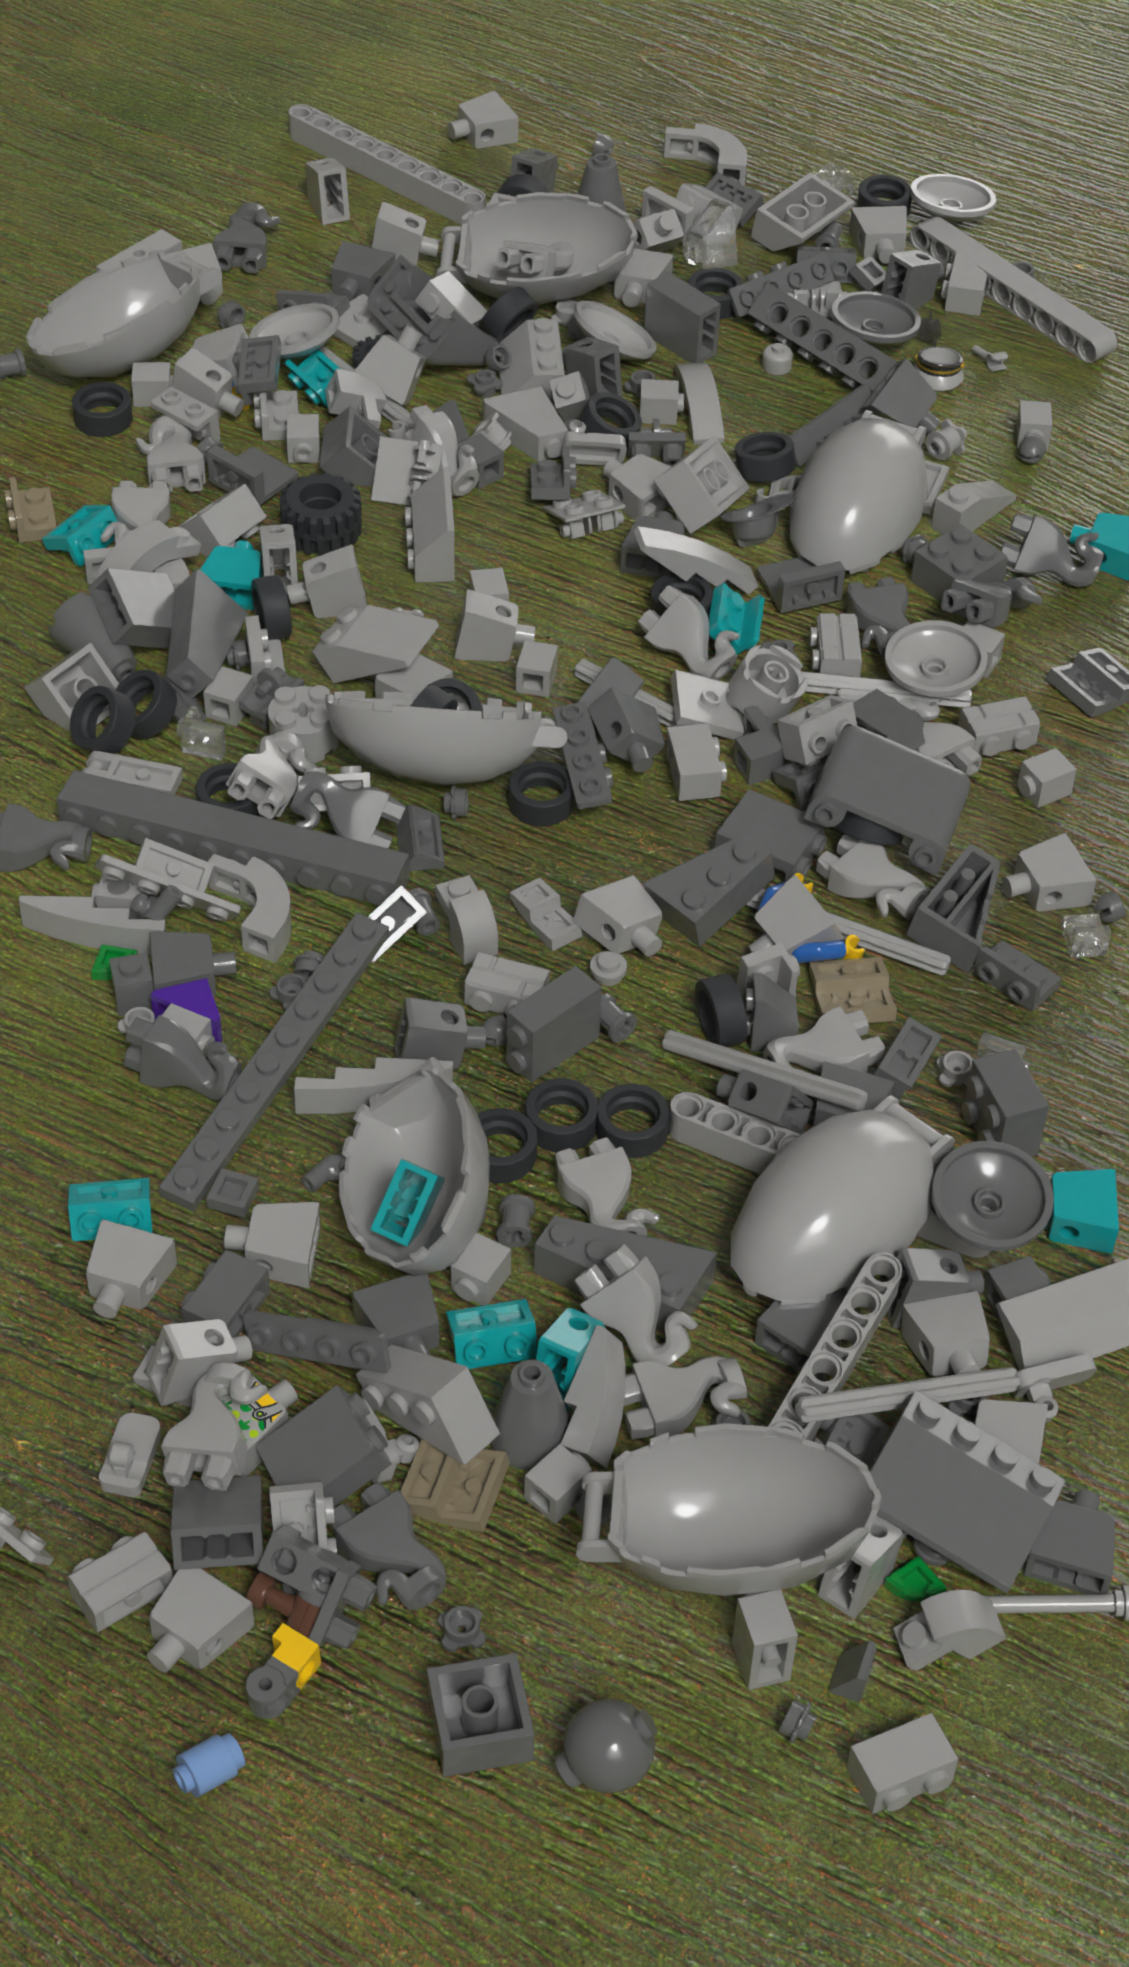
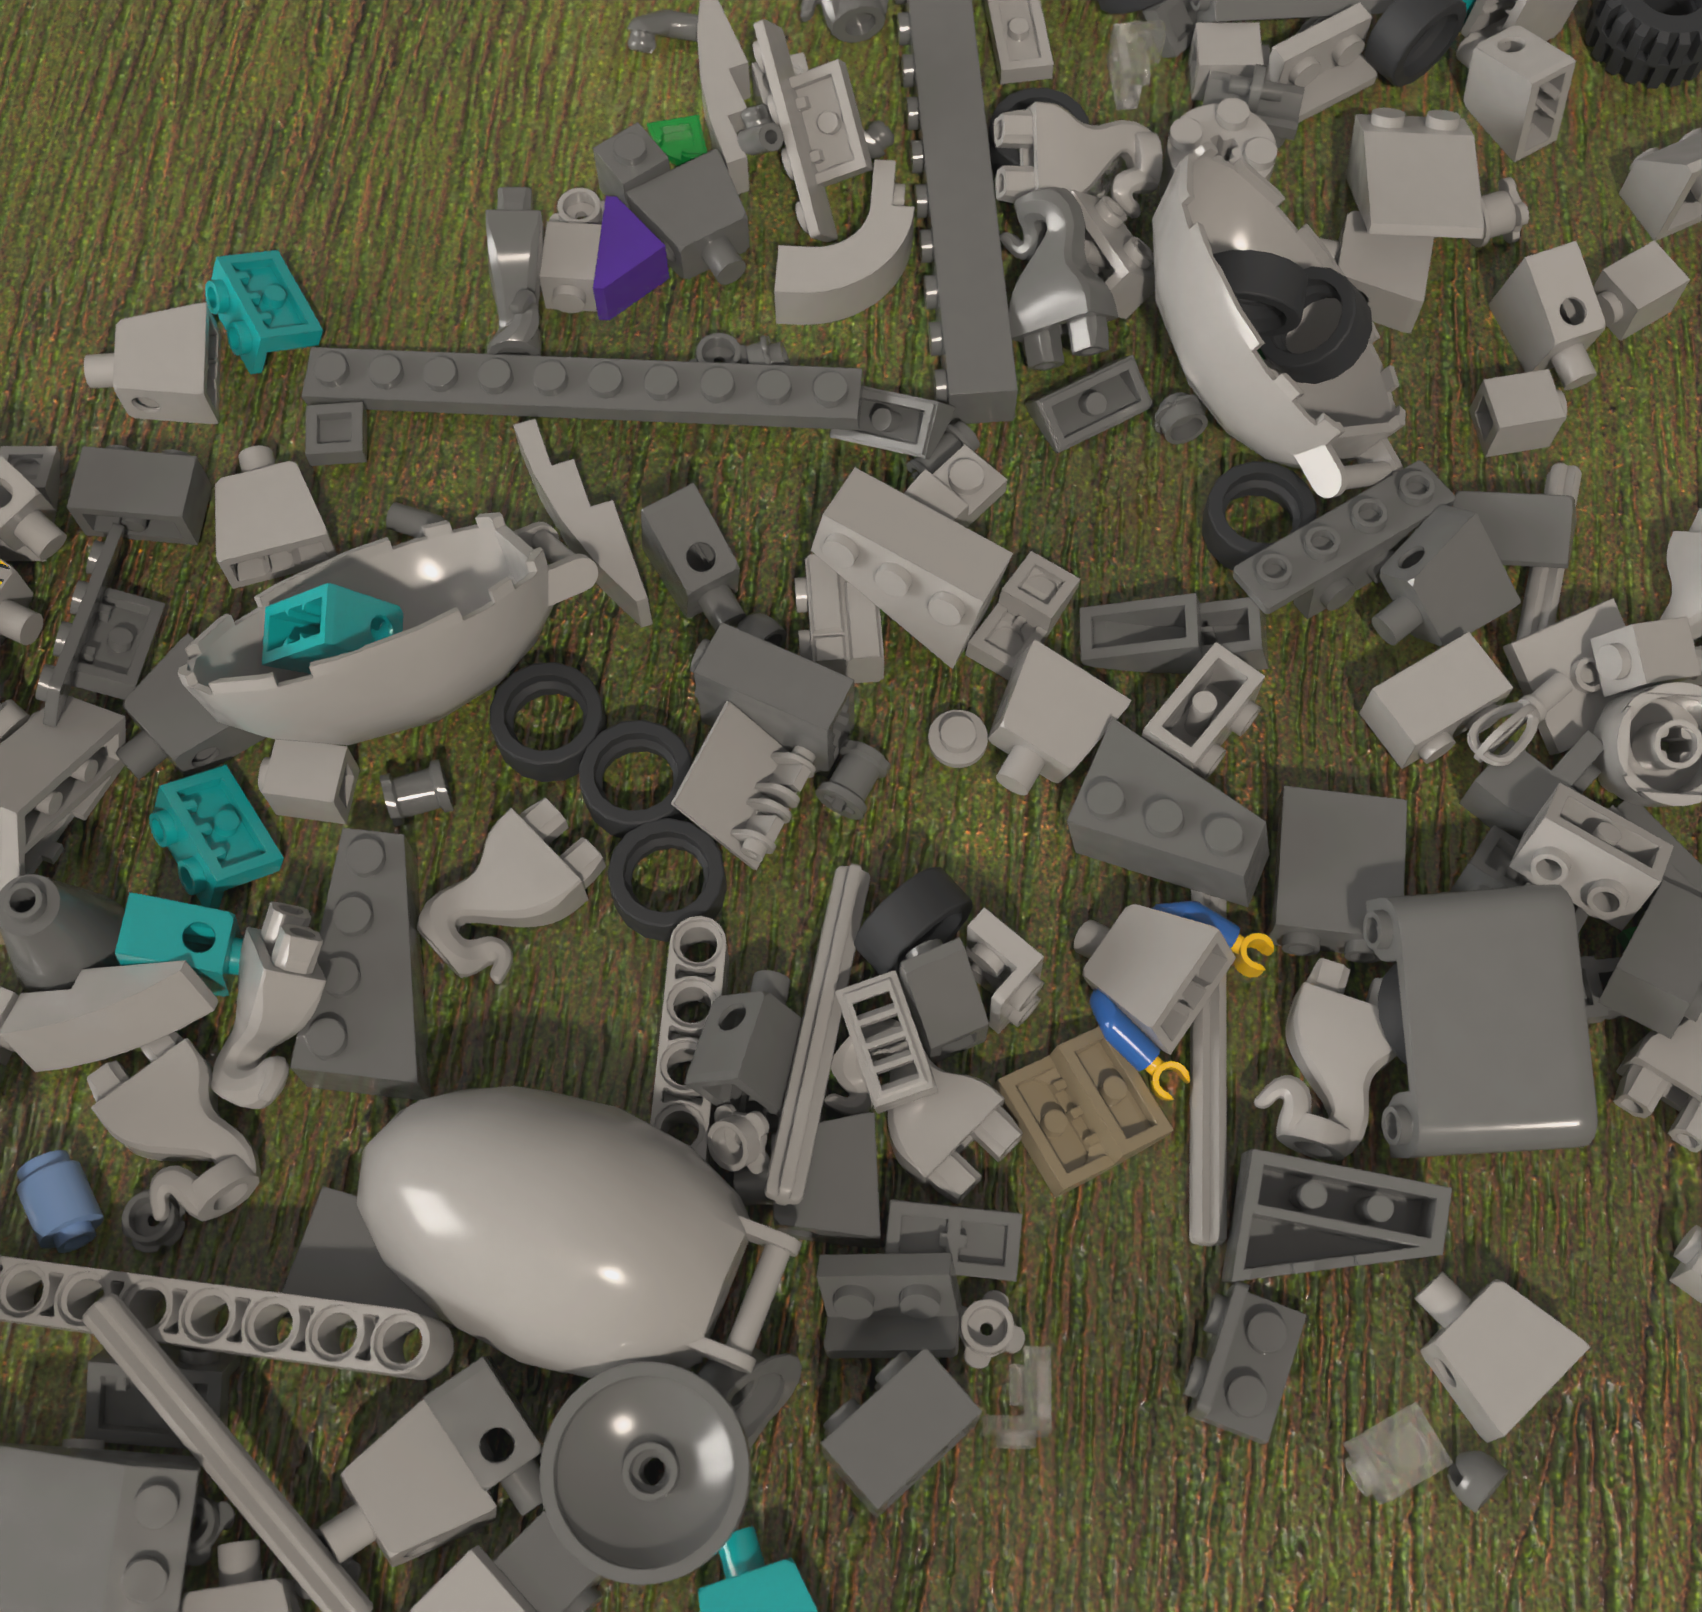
camera: 70 degrees right, 20 degrees up
none -> dark grey arm [627,9,698,53]
none -> light grey hinge [671,701,816,870]
none -> light grey plate [707,1104,770,1174]
none -> light grey wedge [811,467,1013,669]
none -> dark grey bracket [817,1253,962,1358]
none -> light grey slope [835,970,938,1114]
none -> dark grey slope [1079,593,1269,674]
none -> light grey brick [1142,642,1265,780]
none -> light grey piece [1467,673,1573,766]
none -> light grey brick [1590,616,1702,697]

